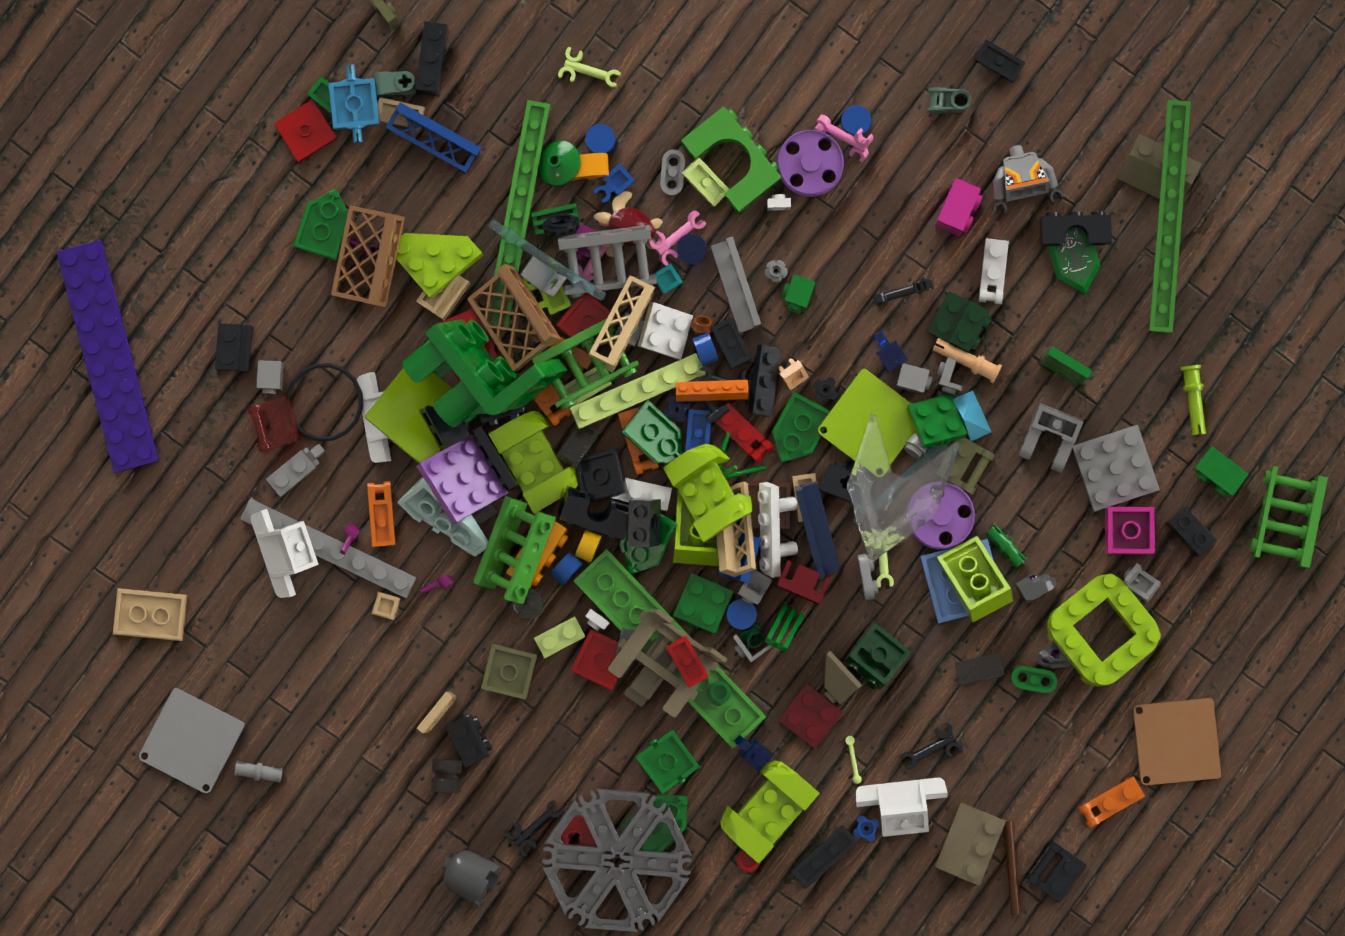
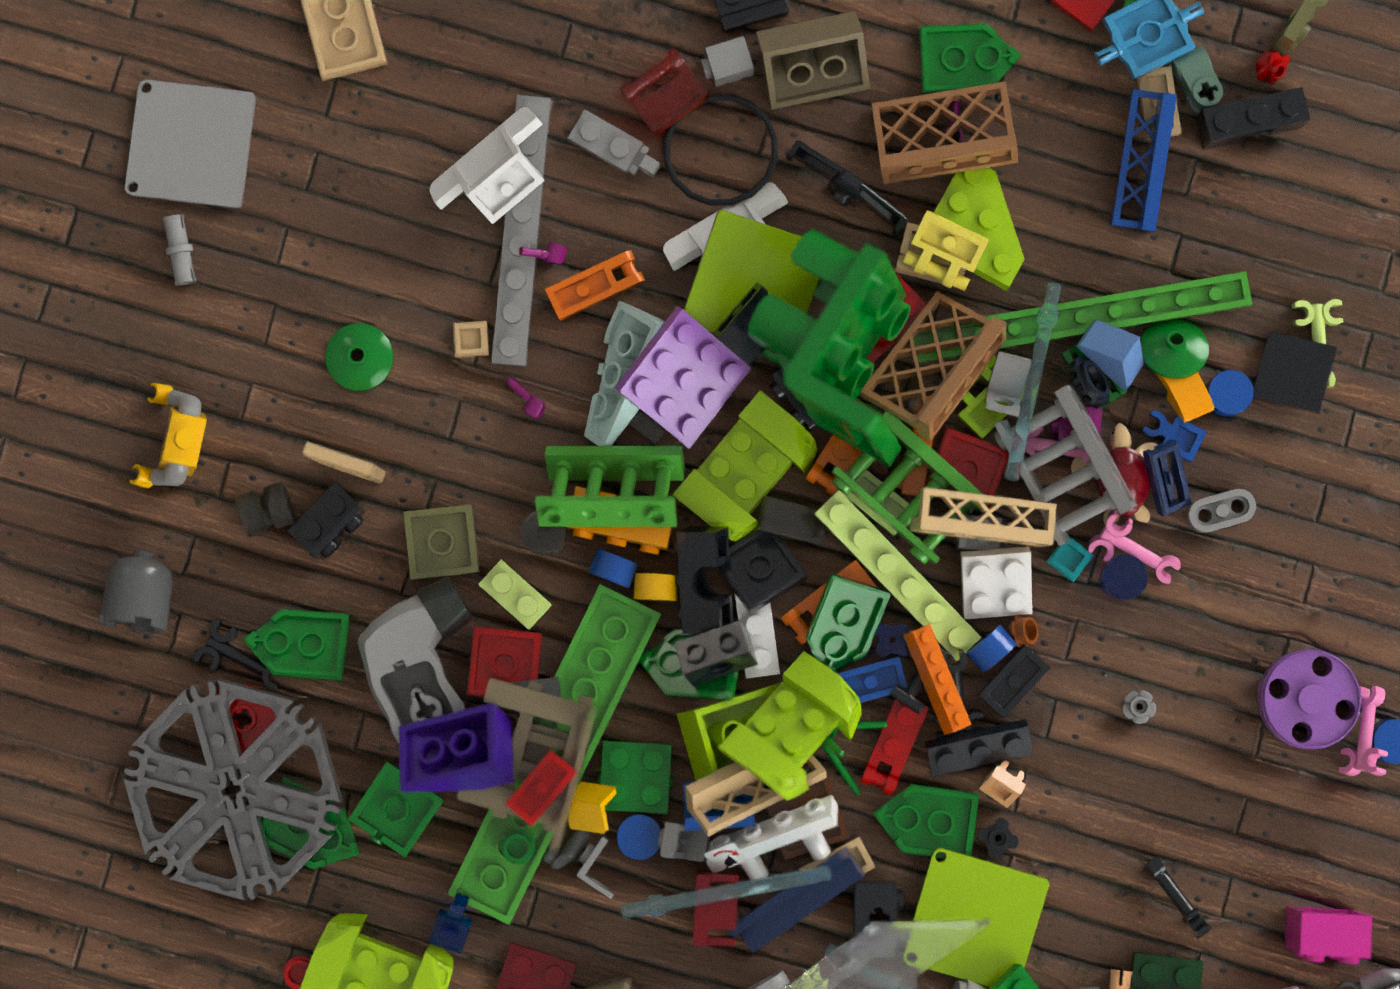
camera: 70 degrees right, 0 degrees up
black plate [473,426,519,490] -> none
white plate [585,609,610,631] -> none
bright green arch [681,106,782,215] -> none
yellowish green plate [681,157,729,207] -> none
light grey fence [710,236,761,333] -> none
dark green plate [740,624,765,649] -> none
green tile [764,604,804,652] -> none
white plate [767,194,791,211] -> none
green brick [781,274,816,315] -> none
clear blue plate [873,331,908,372] -> none
light grey brick [896,363,932,394] -> none
none -> torso [129,383,207,489]
none -> green tile [243,609,350,681]
none -> green dish [325,323,393,391]
none -> light grey piece [358,577,473,744]
none -> dark purple slope [399,703,514,792]
none -> dark grey arm [543,830,590,869]
none -> yellow panel [568,782,617,834]
none -> clear light blue bar [621,866,832,919]
none -> white sticker [704,843,745,872]
none -> dark tan slope [756,11,870,110]
none -> black plate [786,140,908,237]
none -> light yellow plate [903,210,989,292]
none -> medium blue slope [1076,320,1144,391]
none -> dark blue tile [1143,439,1192,516]
none -> black tile [1253,331,1338,414]
none -> red plate [1255,50,1290,85]

